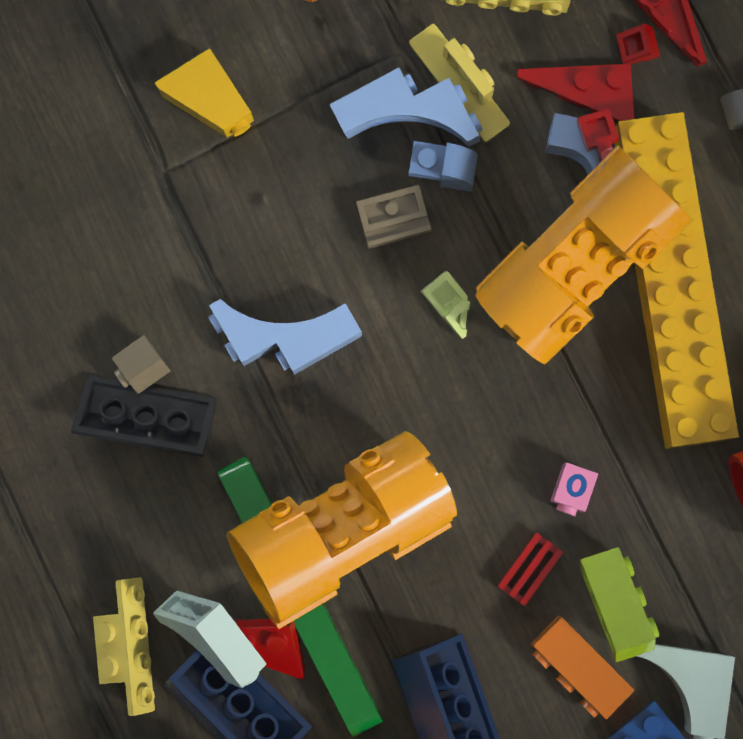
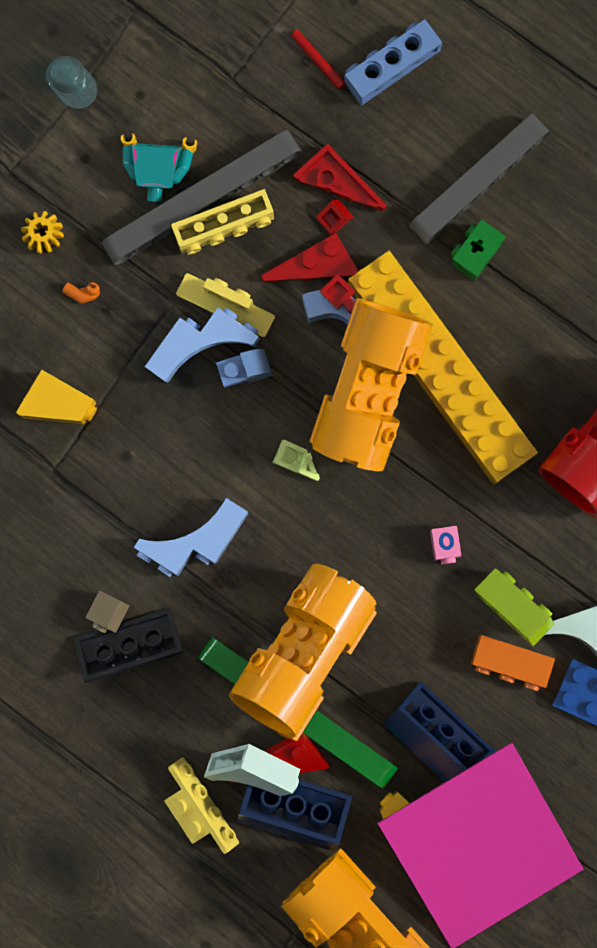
camera: 30 degrees left, 0 degrees up
dark tan plate [356,185,432,249] -> none
red tile [497,532,563,606] -> none

